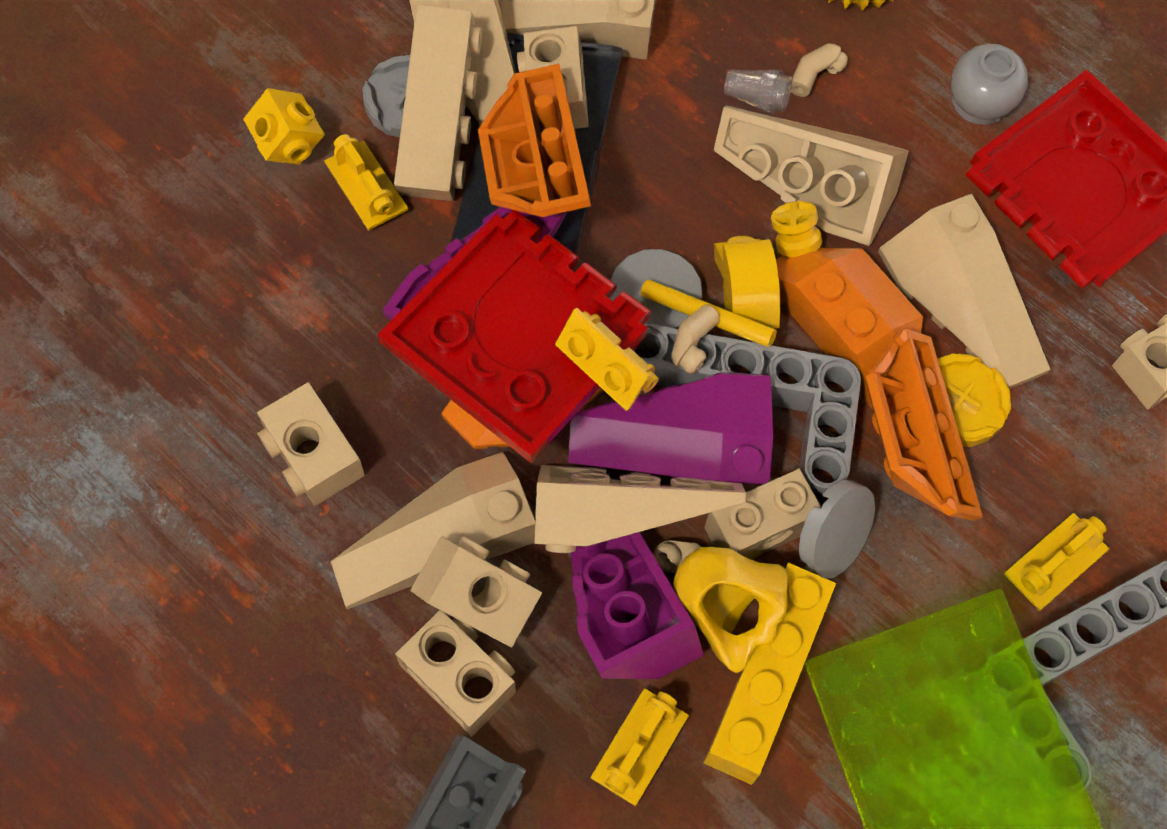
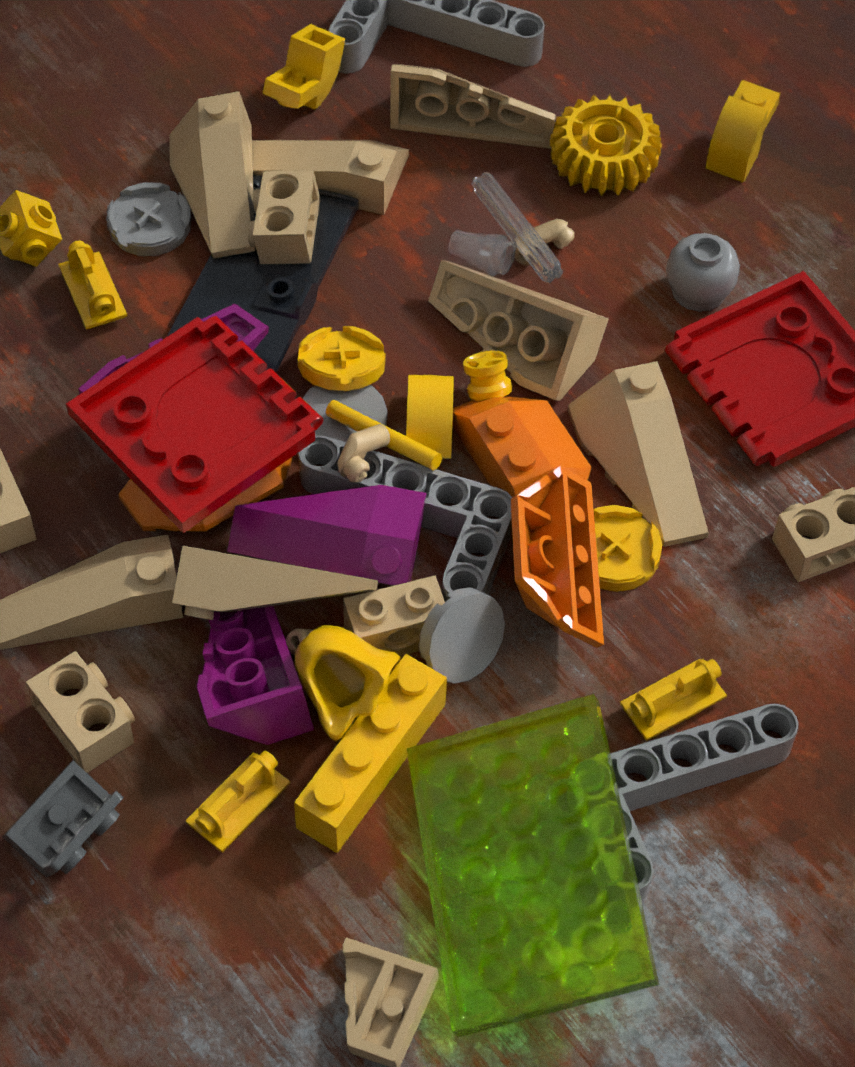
camera: 10 degrees right, 10 degrees down
tan brick [394,5,482,202] -> none
tan brick [410,536,542,648] -> none
orange wedge [478,63,591,217] -> none
yellow hinge [555,308,659,411] -> none
none -> yellow tile [298,326,386,391]
none -> clear axle [472,172,563,283]

